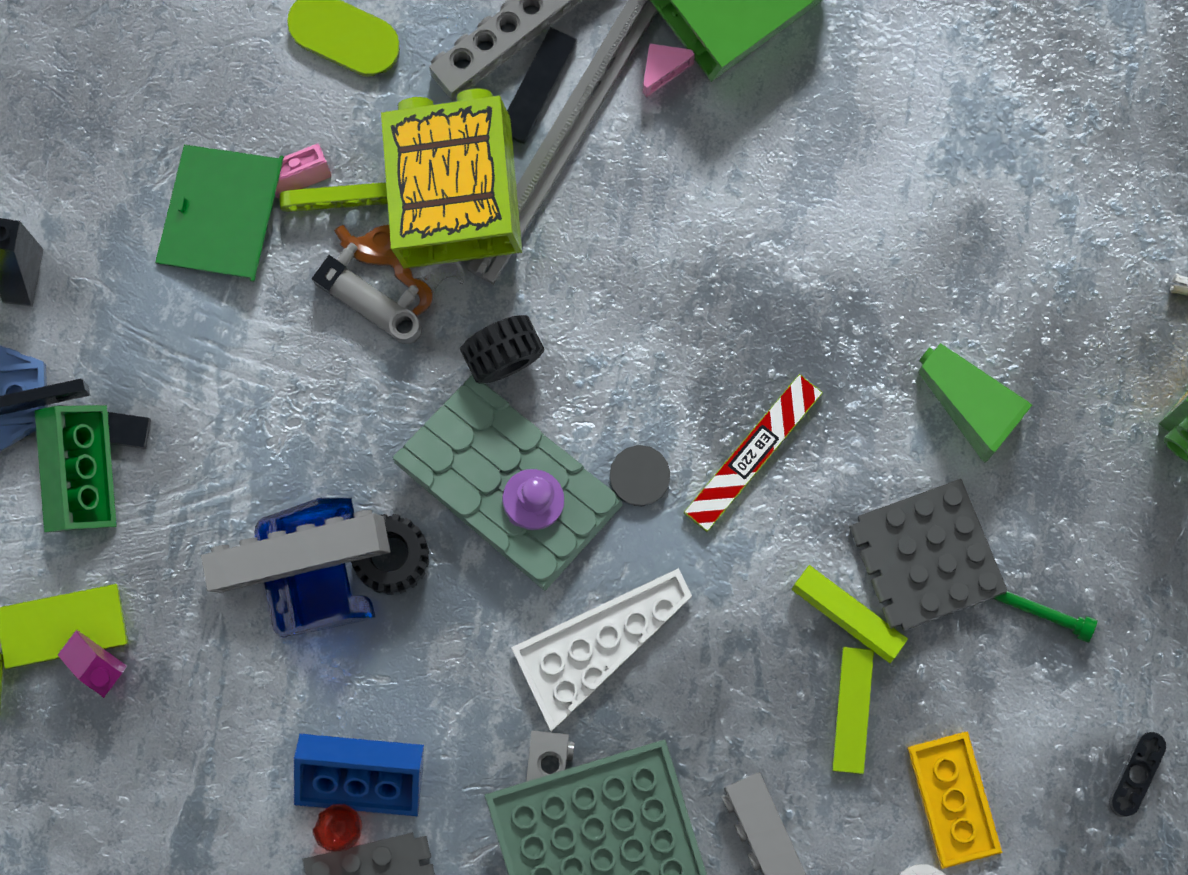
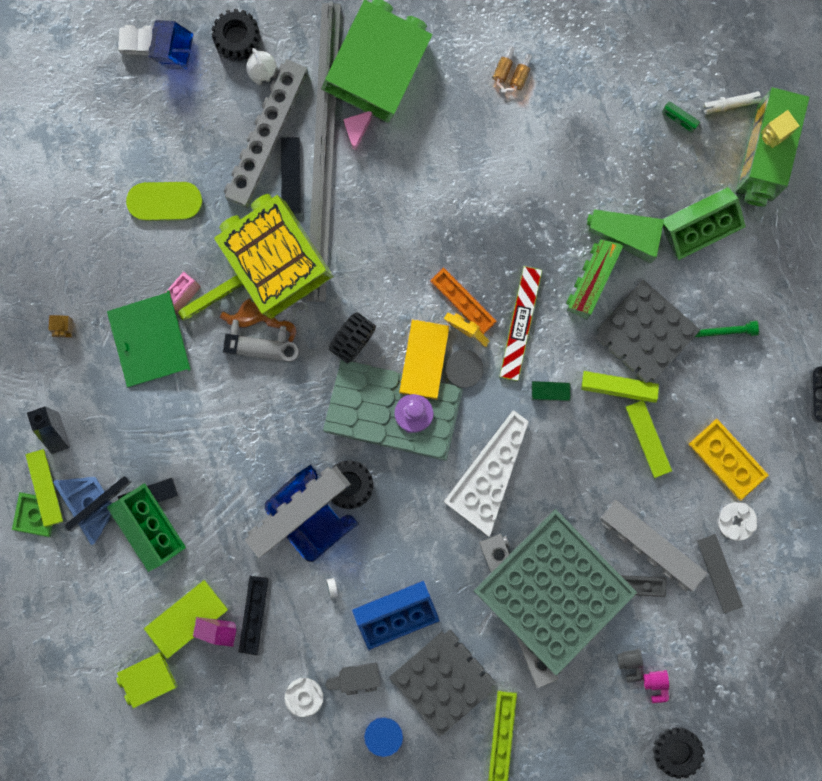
camera: 30 degrees left, 5 degrees up
clear red hair [312,804,362,852] -> none
none -> pearl gold brick [48,315,73,338]
none -> black tile [238,575,269,655]
none -> white tile [285,678,323,717]
none -> dark grey hinge [325,662,381,695]
none -> white tile [326,578,338,598]
none -> yellow tile [399,319,449,400]
none -> orange tile [430,267,497,335]
none -> yellow wing [444,312,490,347]
none -> clear orange piece [492,46,532,93]
none -> dark green slope [531,381,570,402]
none -> bright green slope [566,239,623,320]
none -> green slope [662,101,700,133]
none -> bright green slope [663,187,746,260]

